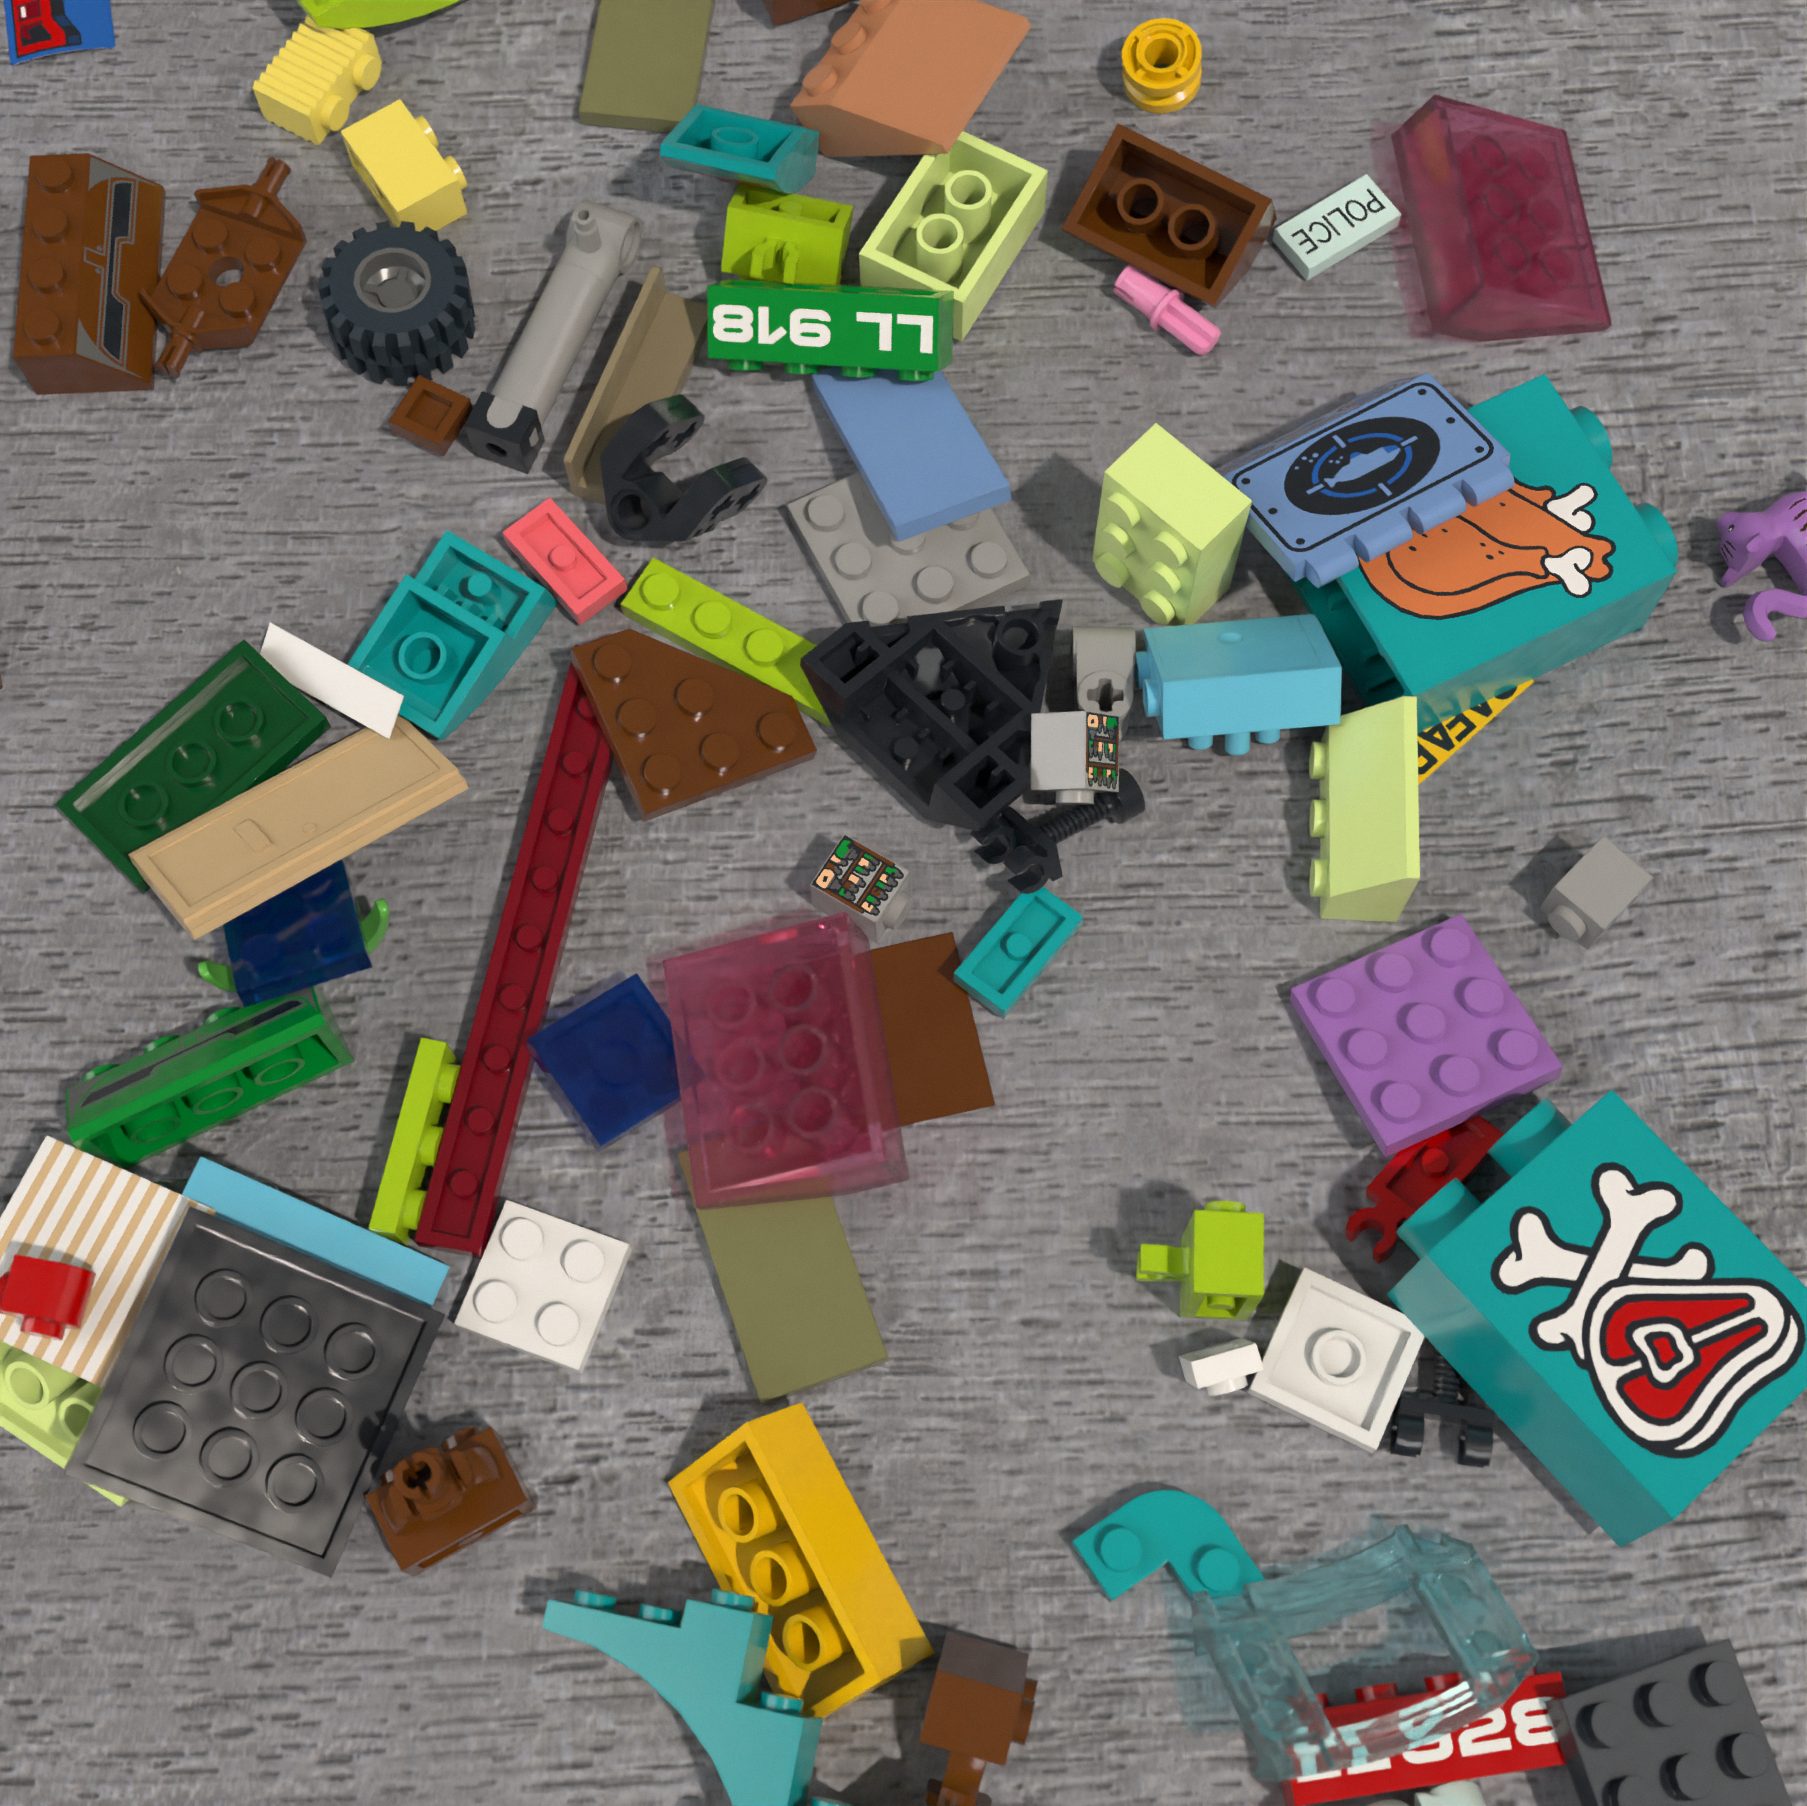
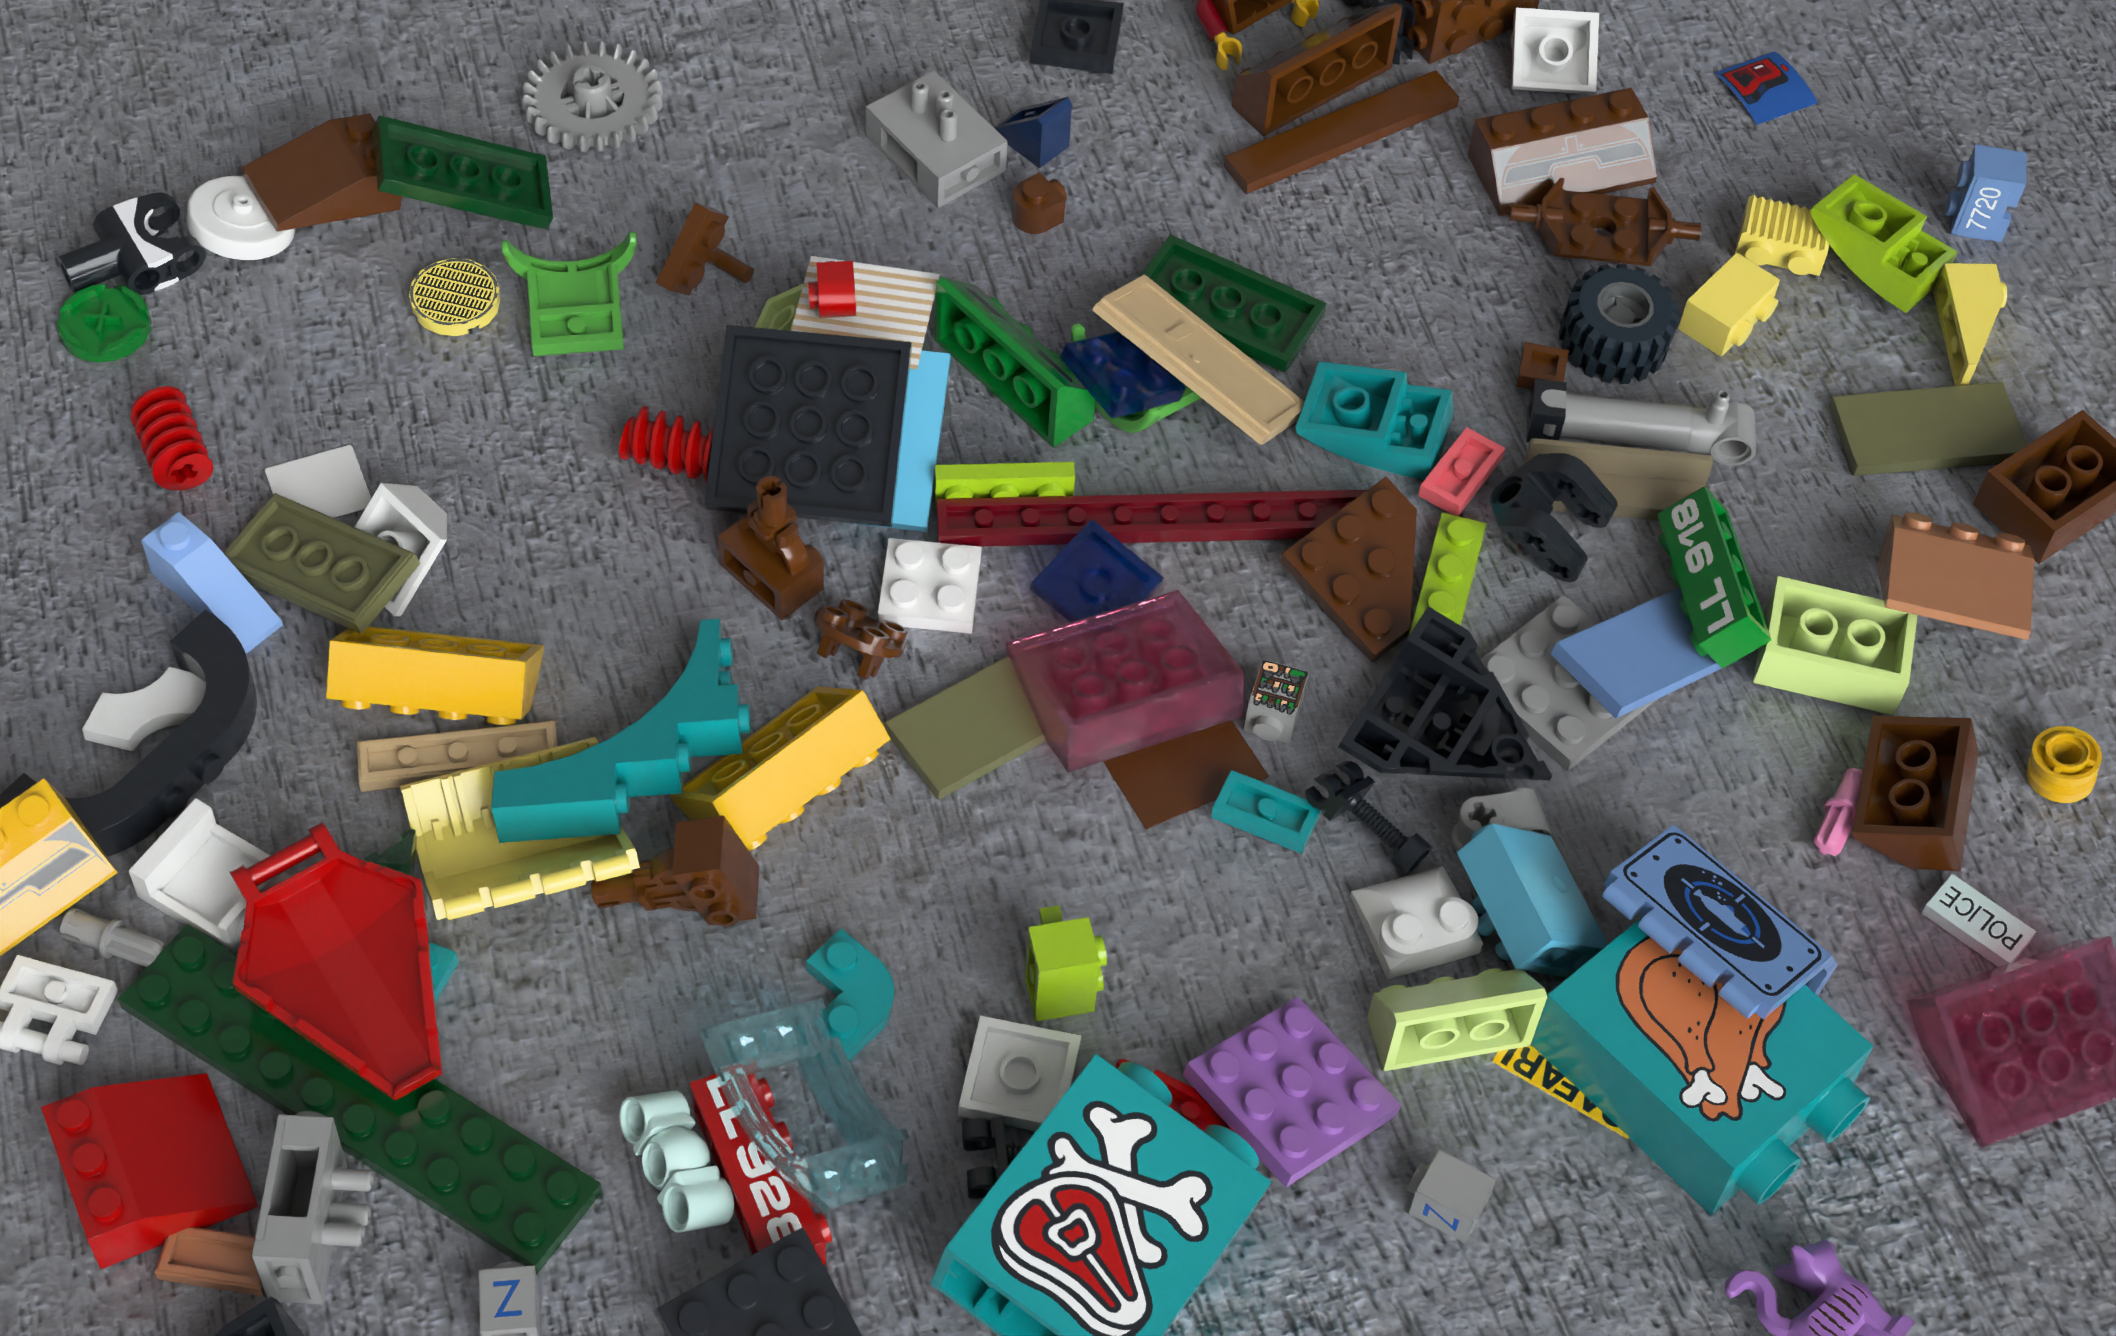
camera: 70 degrees right, 15 degrees down
white sticker [260,622,404,739] -> none
teal slope [660,104,820,194] -> none
lime brick [721,183,854,285] -> none
light grey brick [1031,711,1119,805] -> none
yellowish green brick [1092,423,1252,626] -> none
white plate [1179,1338,1264,1396] -> none
none -> red piece [619,405,714,483]
none -> reddish brown plate [813,599,908,680]
none -> white slope [1350,866,1483,979]

